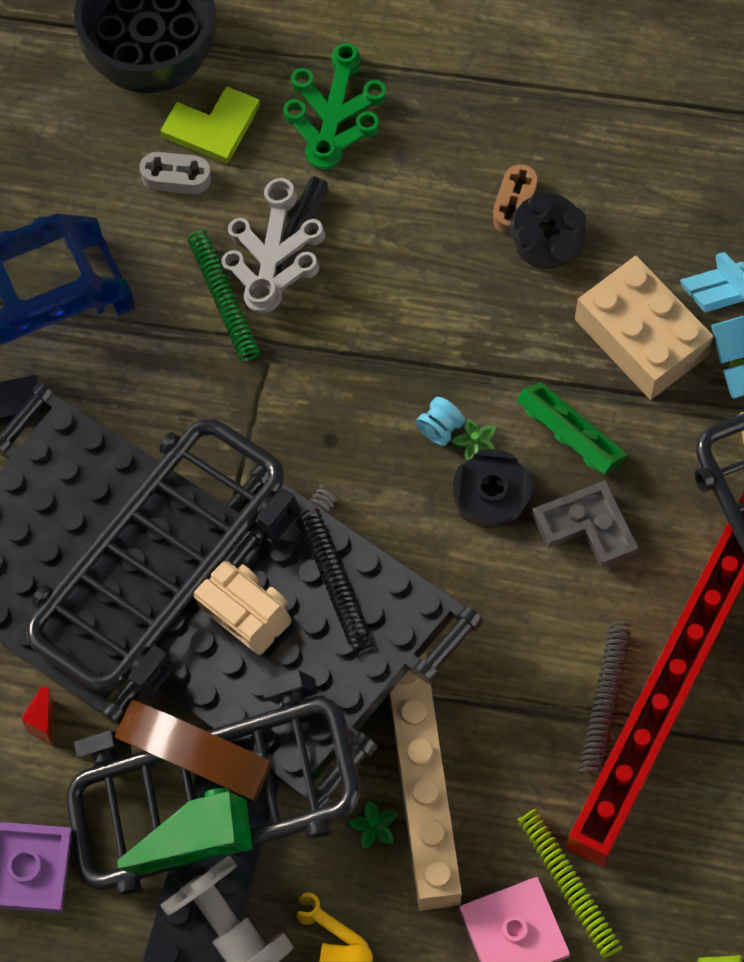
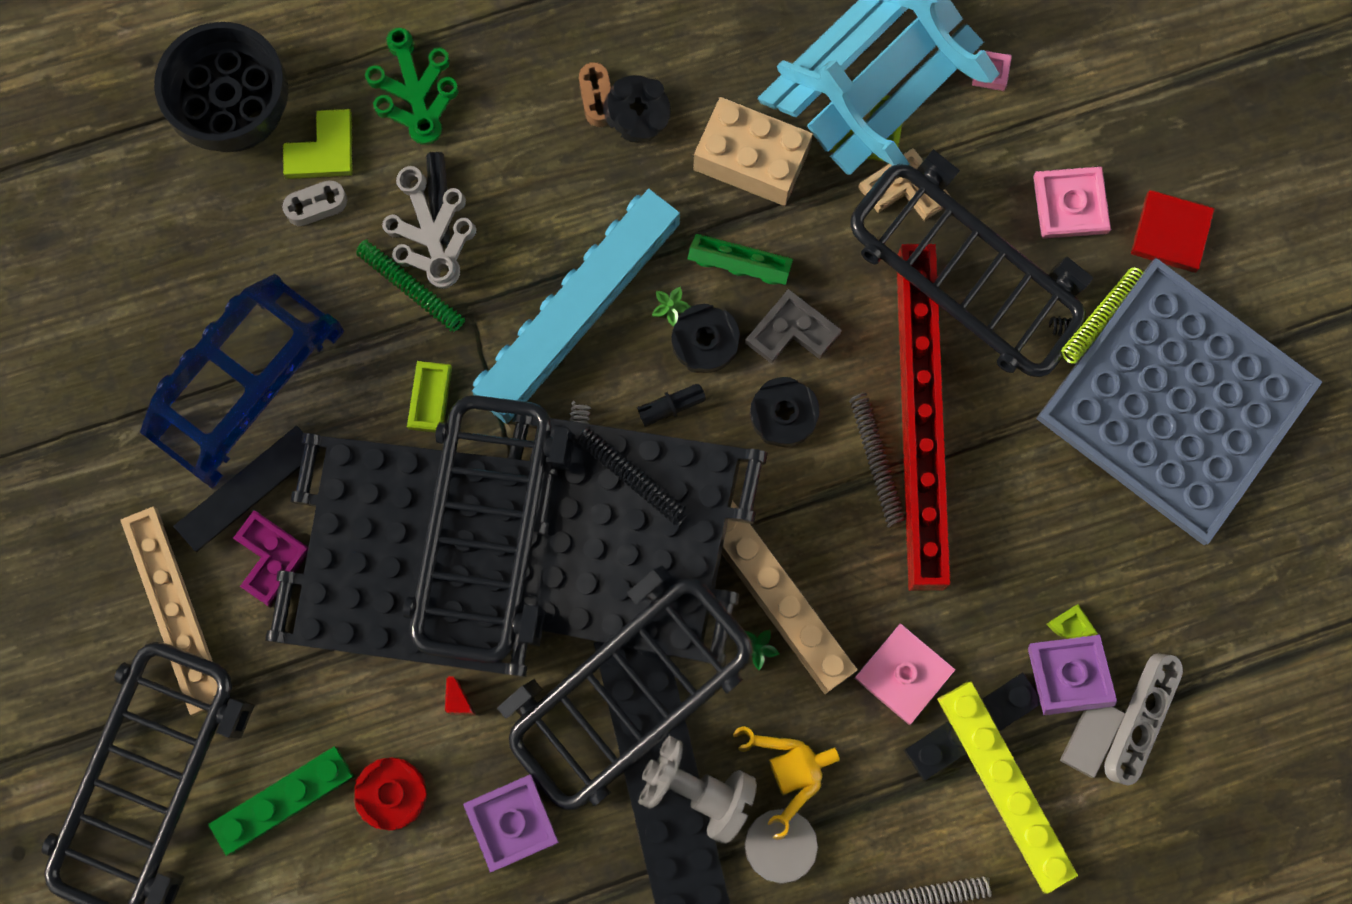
camera: 30 degrees left, 10 degrees up
reddish brown slope [114,700,273,801] -> none
slope [117,788,252,876] -> none
tan brick [193,561,292,655] -> none
medium azure wheel [416,397,465,446] -> none
lime piece [517,809,623,958] -> none
none -> lime tile [407,361,452,433]
none -> medium azure brick [472,188,680,424]
none -> black axle [637,384,706,427]
none -> black plate [750,377,820,447]

